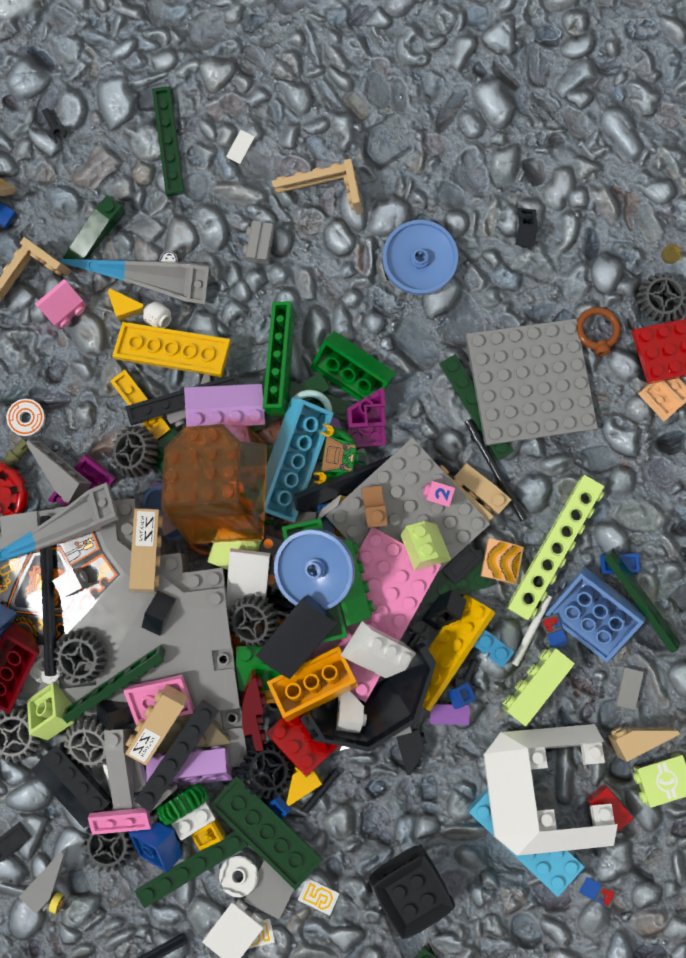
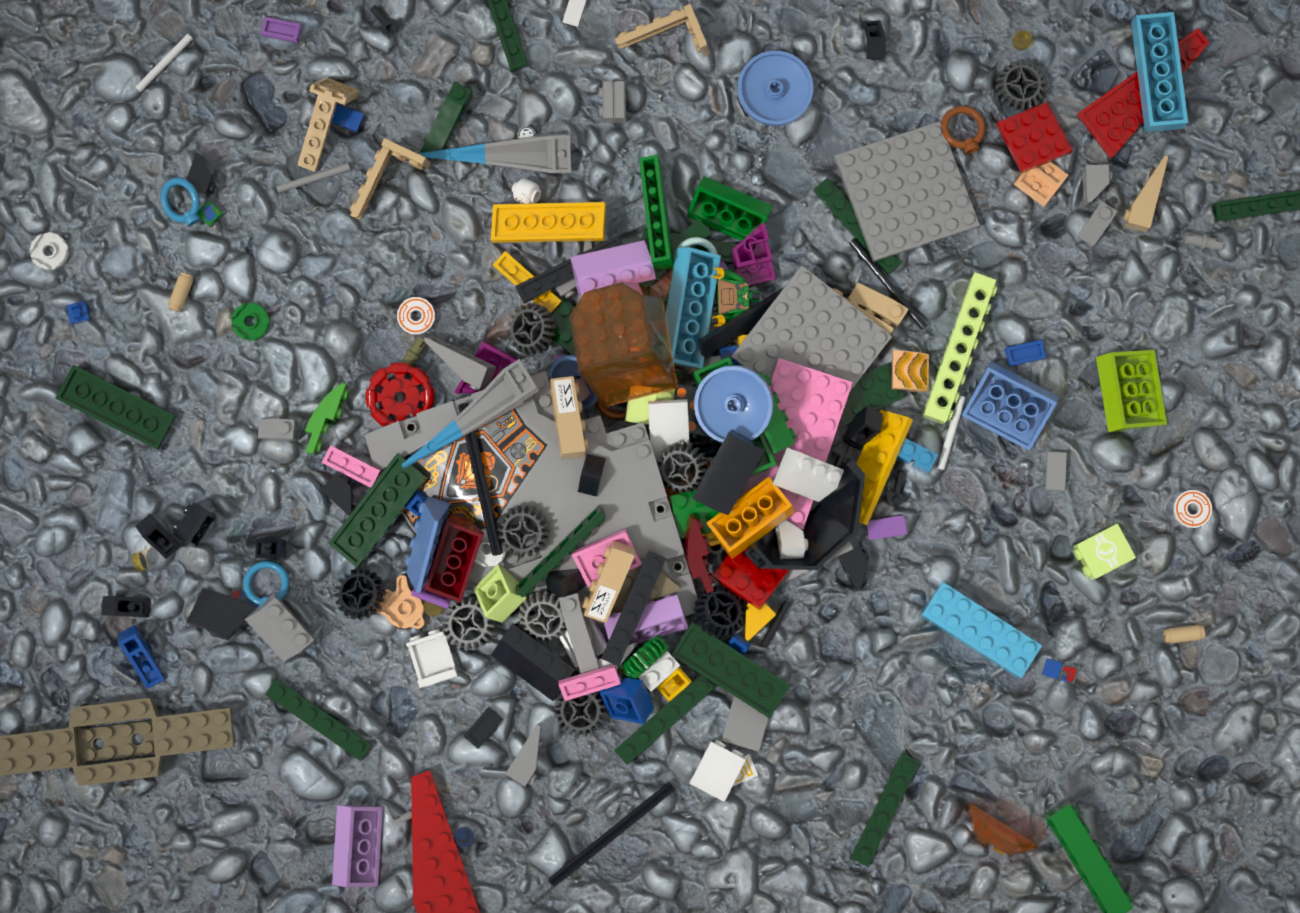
camera: 10 degrees left, 0 degrees up
bright pink slope [35,279,87,330] -> none
light yellow tile [49,892,65,914] -> none
brick [53,567,89,598] -> none
yellow slope [108,288,145,321] -> none
white tile [219,855,259,898] -> none
white sticker [298,878,340,916] -> none
white sticker [317,495,341,519] -> none
medium nougat arch [361,485,387,528] -> none
black piece [369,844,455,939] -> none
yellowish green slope [401,521,451,571] -> none
bright pink brick [423,481,455,507] -> none
black tile [441,544,483,584] -> none
blue slope [447,681,476,709] -> none
white slope [483,724,618,856] -> none
yellowish green brick [502,648,575,727] -> none
sticker [541,614,568,649] -> none
red panel [586,785,633,833] -> none
dark green tile [604,548,680,653] -> none
tan slope [607,726,680,762] -> none

